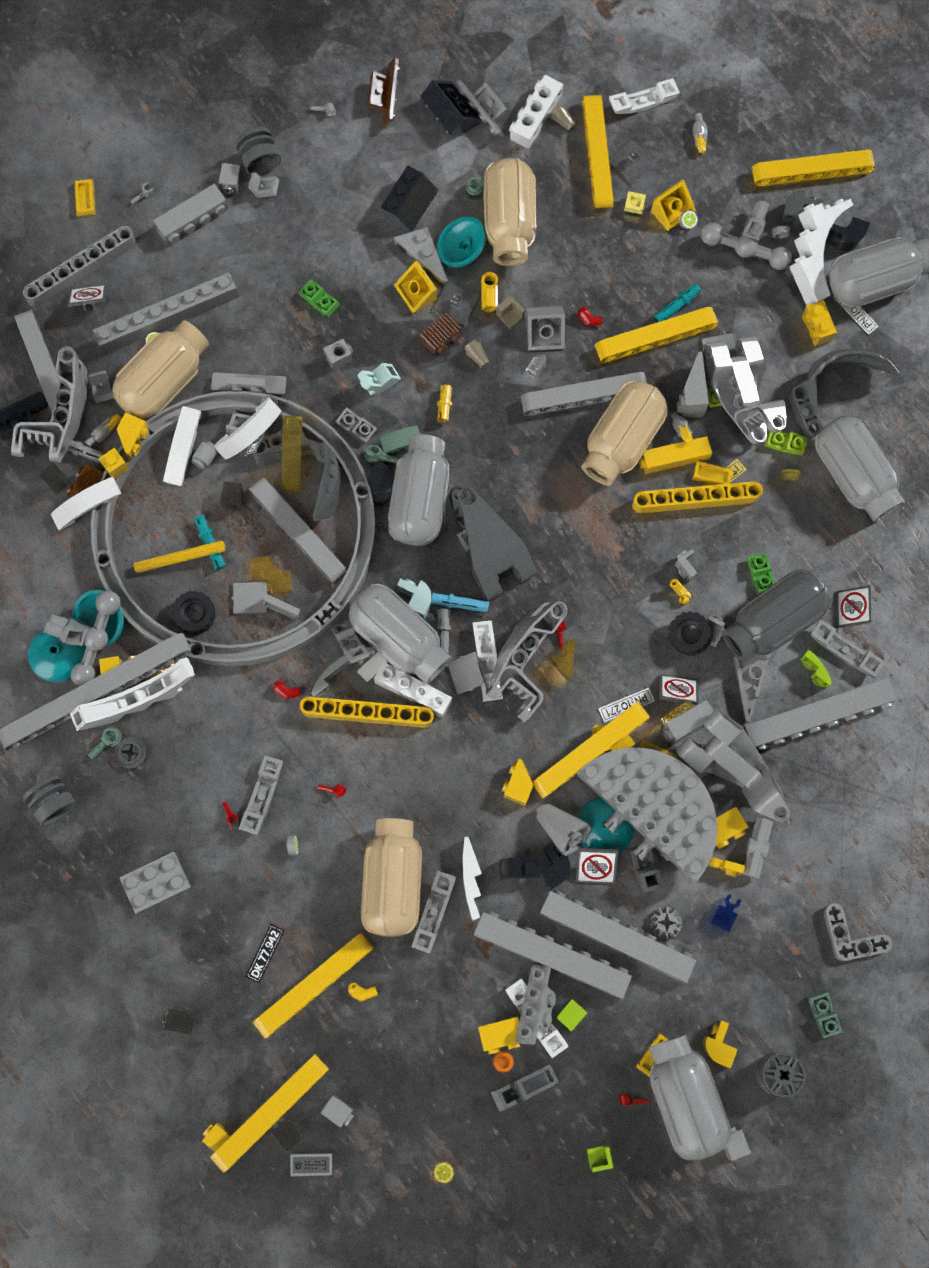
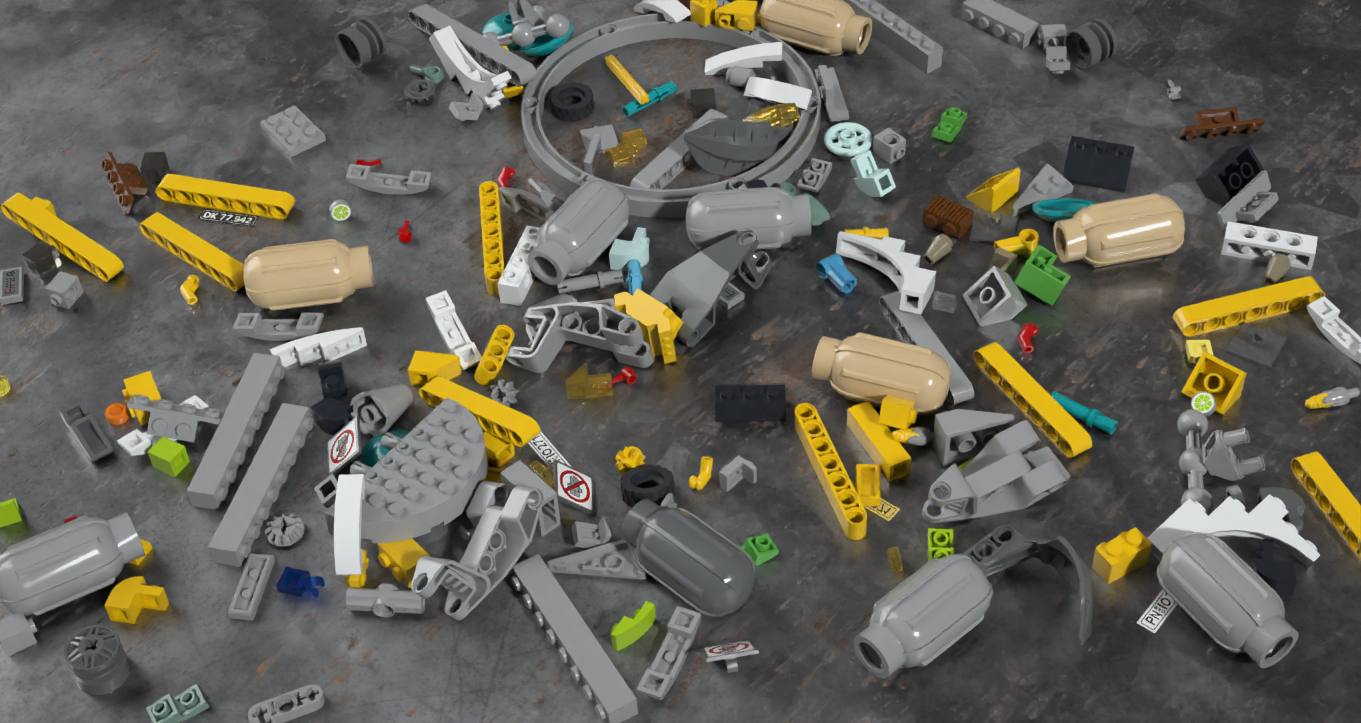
camera: 85 degrees right, 30 degrees down
none -> reddish brown bracket [101,152,148,214]
none -> yellow beam [155,174,295,220]
none -> light grey tile [227,553,275,621]
none -> white slope [334,474,365,575]
none -> white slope [425,290,482,370]
none -> light grey bracket [449,93,483,121]
none -> yellow beam [474,325,514,386]
none -> light grey gear [488,379,519,407]
none -> light grey bracket [572,517,613,549]
none -> yellow slope [614,289,683,364]
none -> yellow gear [615,446,645,474]
none -> black slope [715,383,786,422]
none -> dark azure piece [816,253,857,293]
none -> light aqua plate [824,122,873,157]
none -> white arch [836,231,936,314]
none -> yellow brick [878,395,917,430]
none -> bright green brick [1014,245,1071,306]

